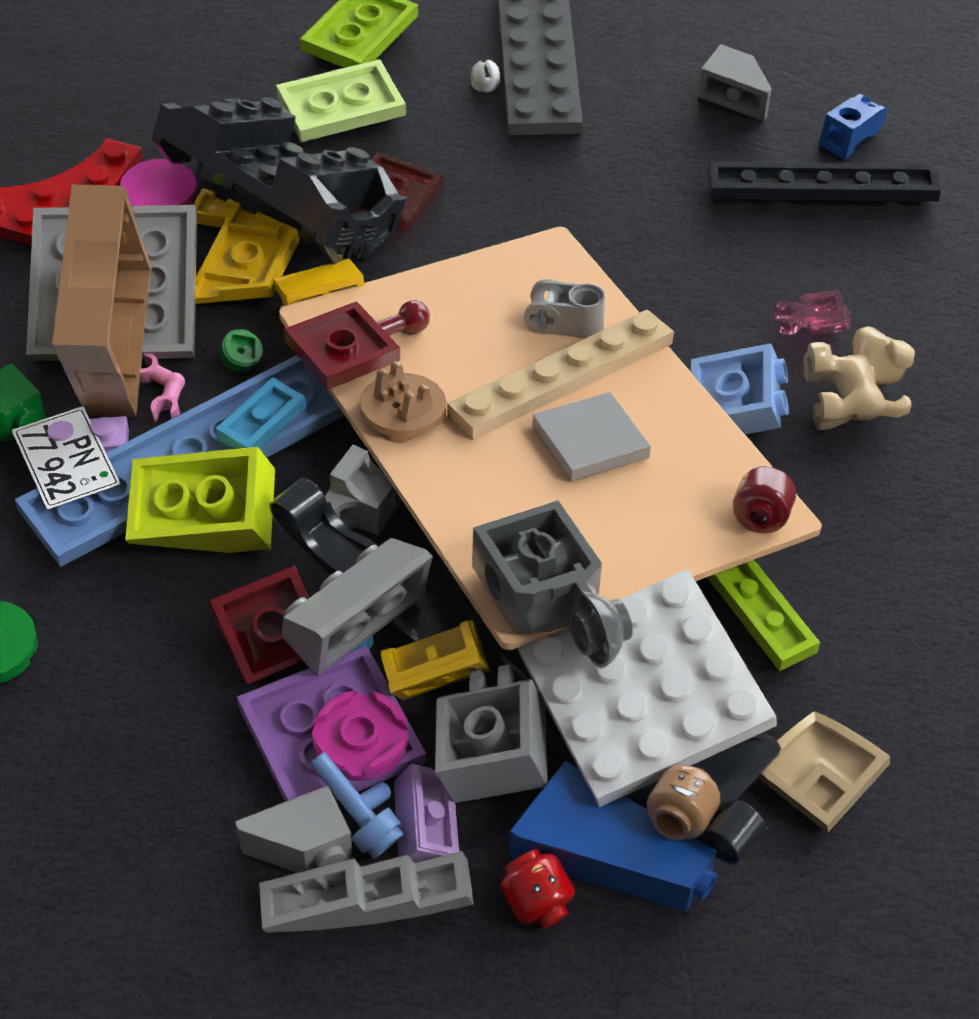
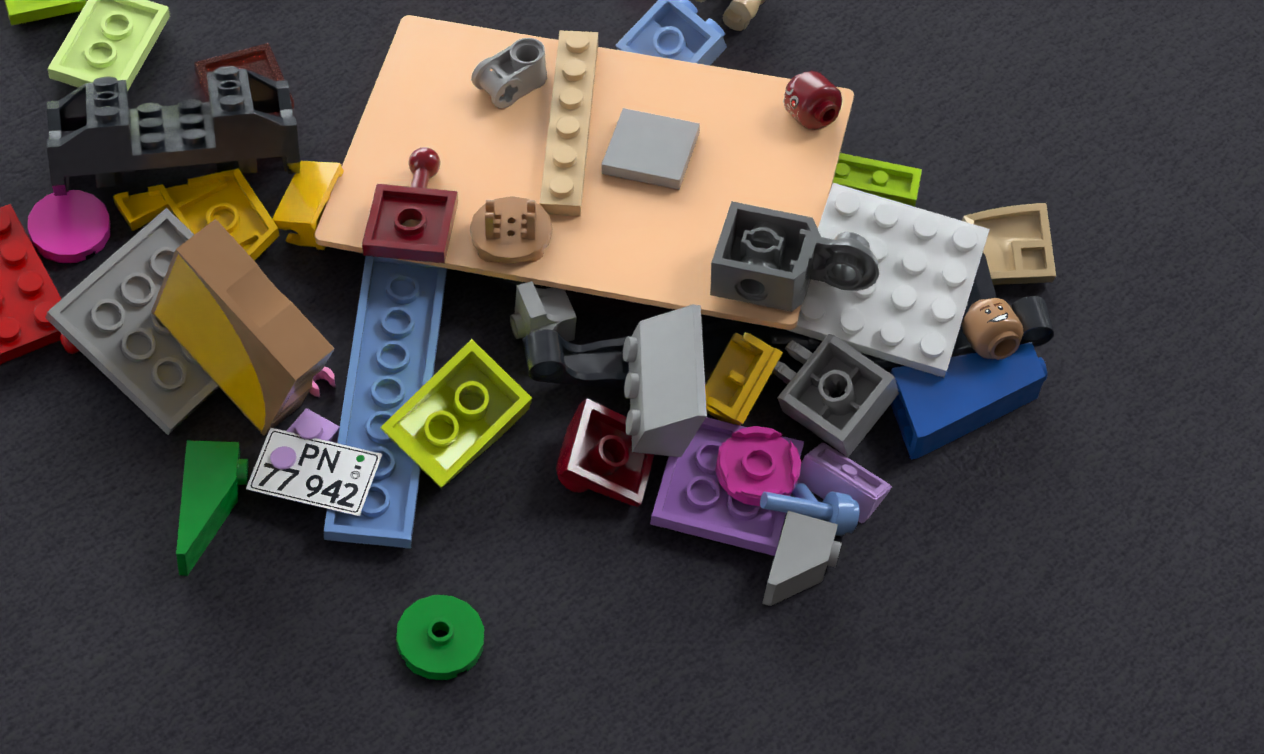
camera: 55 degrees left, 5 degrees up
dark azure plate [216,377,306,450] -> none
green tile [219,329,263,373] -> none
light grey slope [259,851,474,933] -> none
red head [501,849,575,929] -> none

